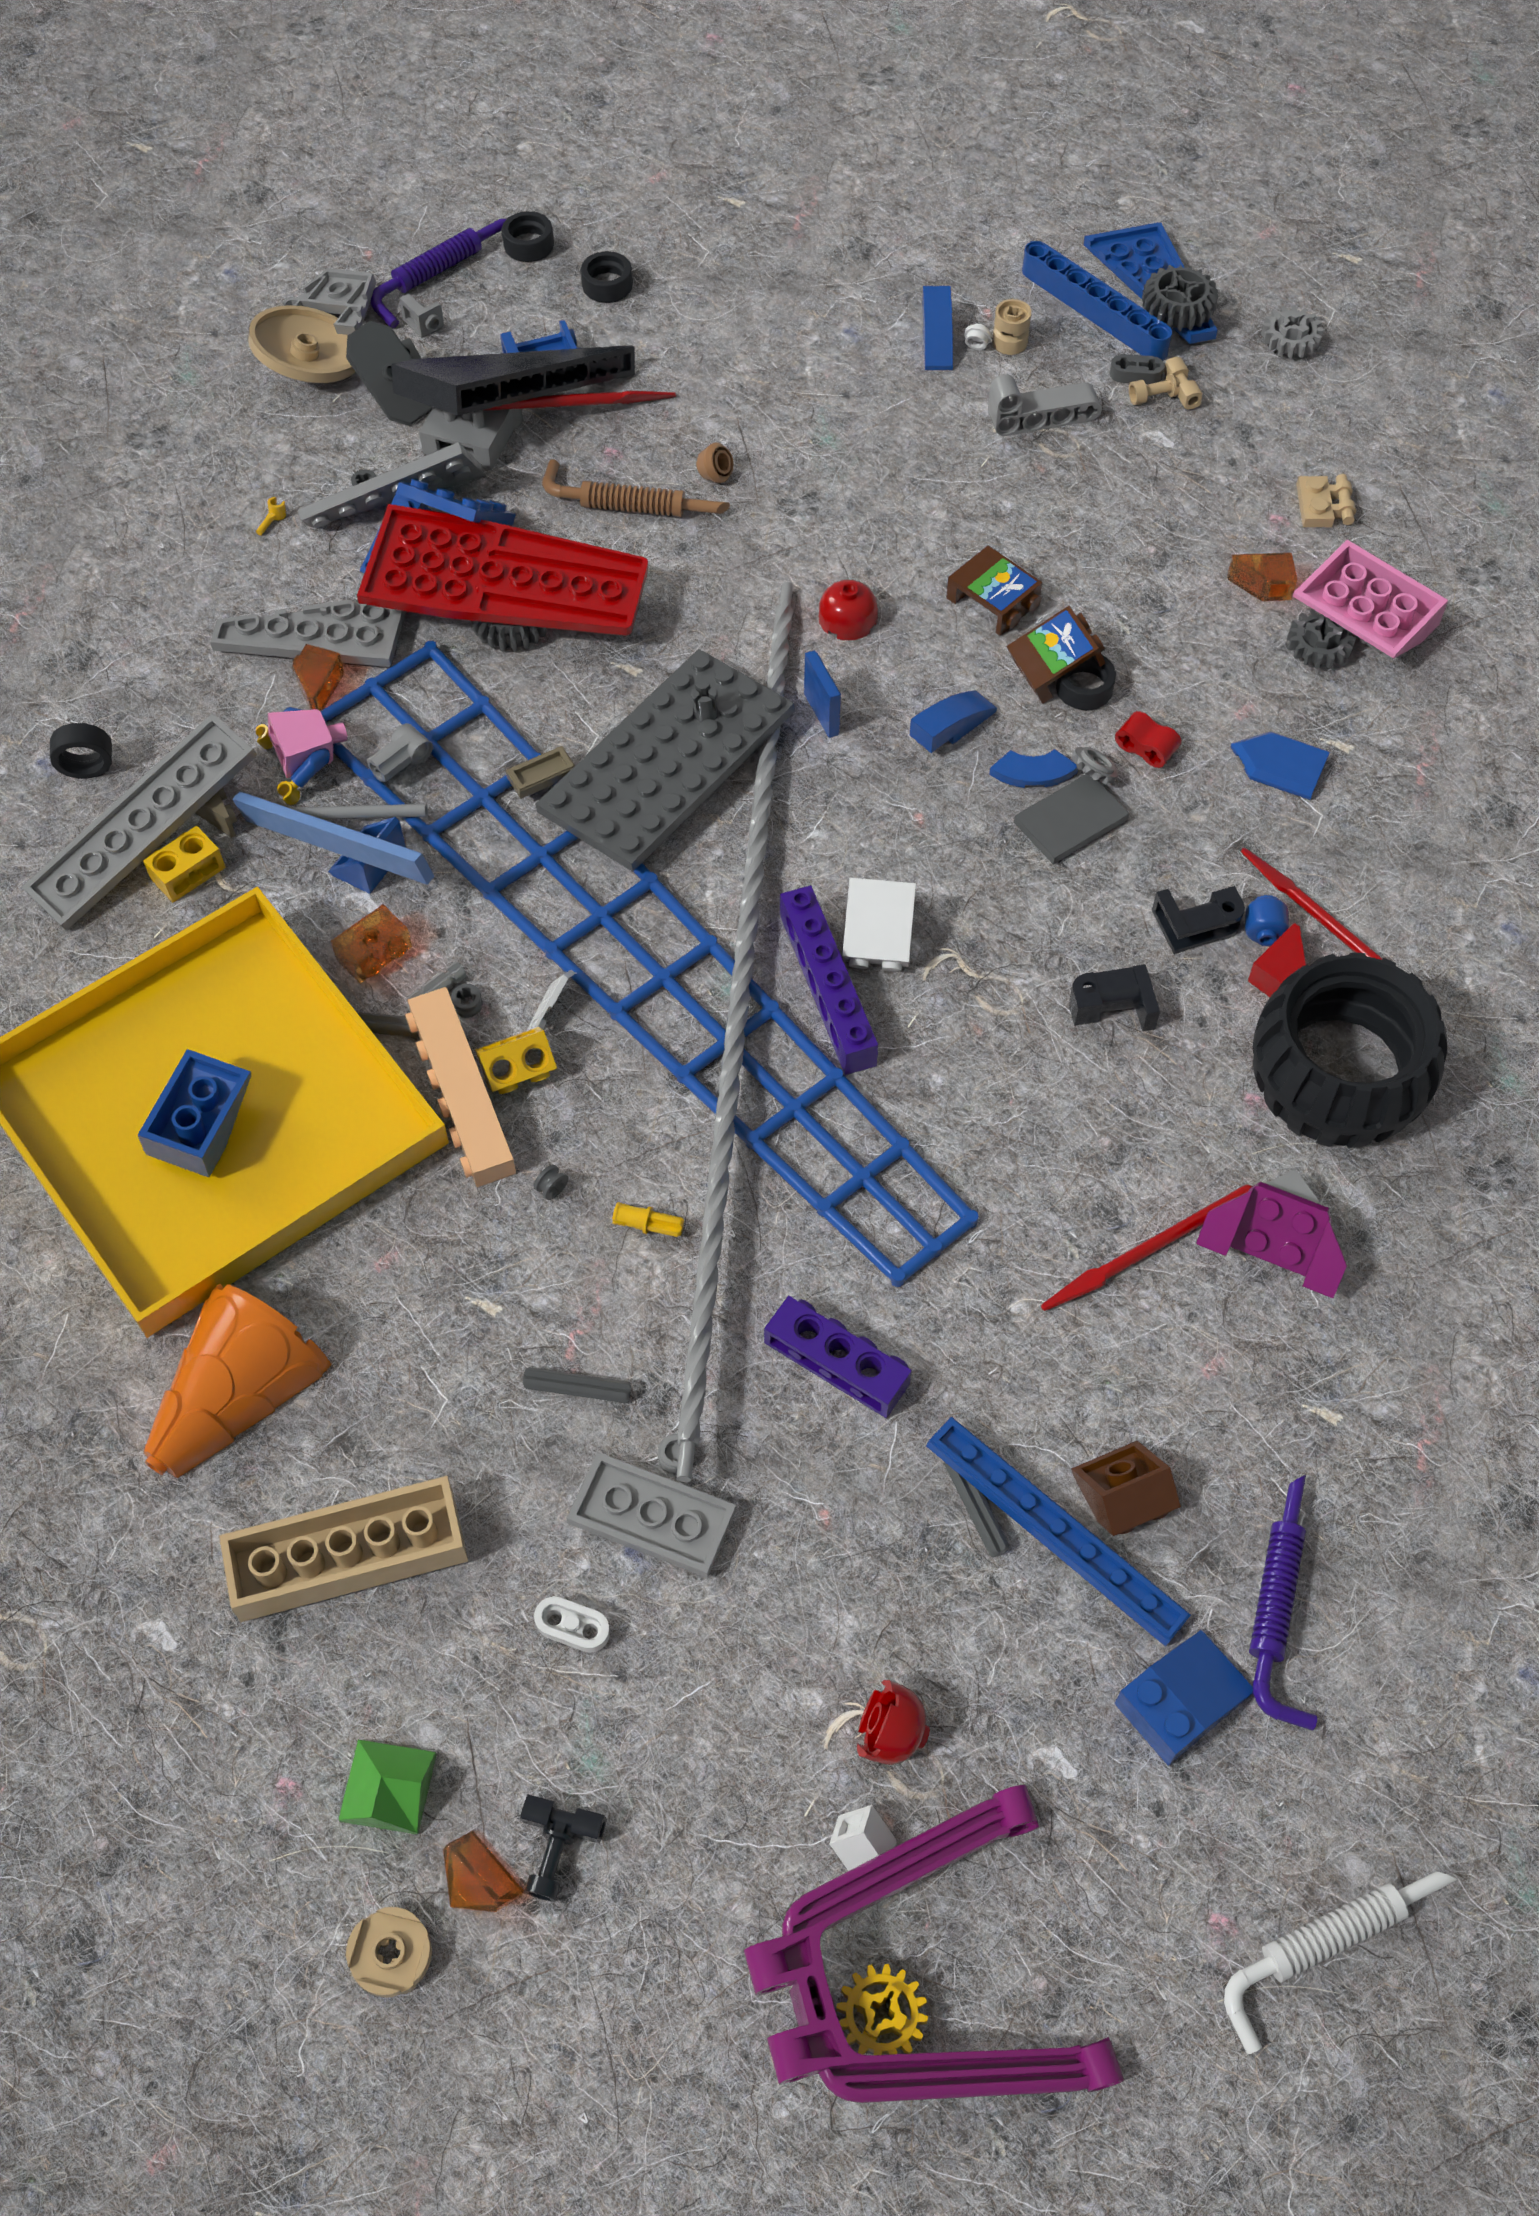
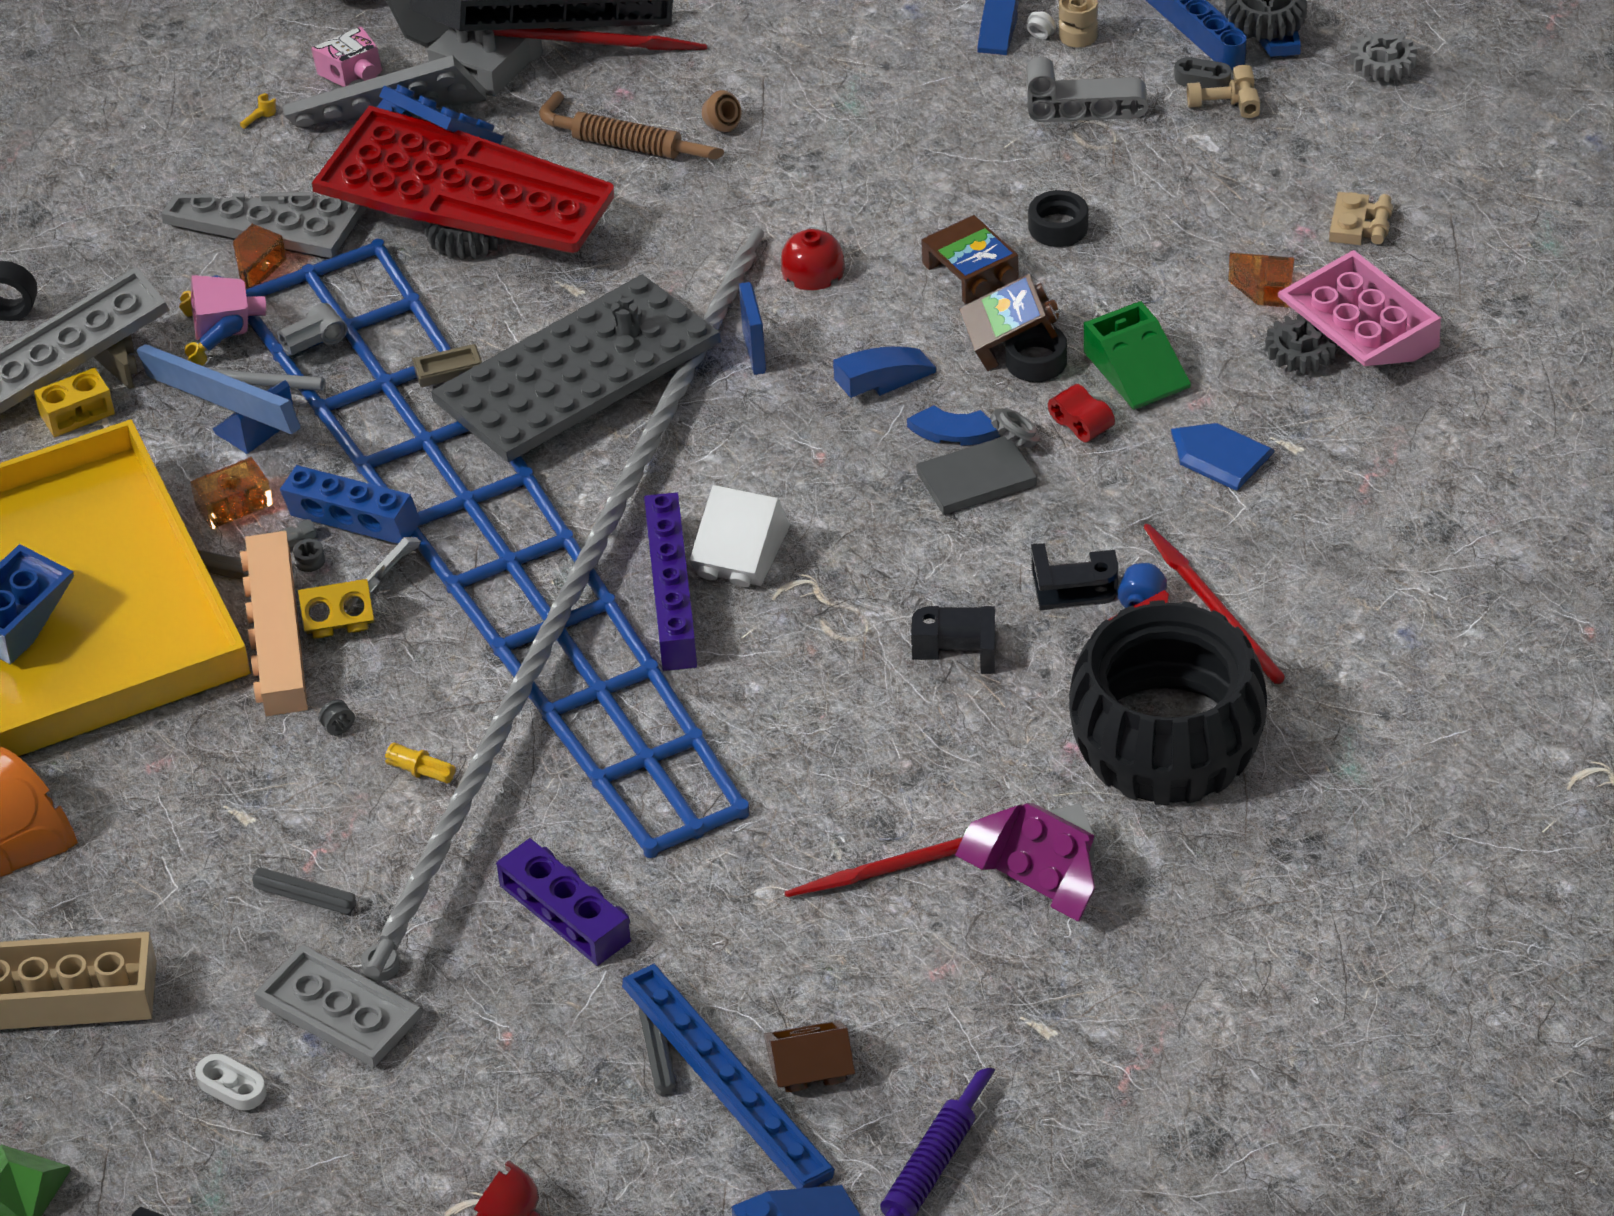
camera: 15 degrees right, 15 degrees down
none -> blue brick [280,465,421,544]
none -> bright pink torso [311,26,382,87]
none -> black tyre [1028,190,1088,247]
none -> green slope [1084,301,1191,410]

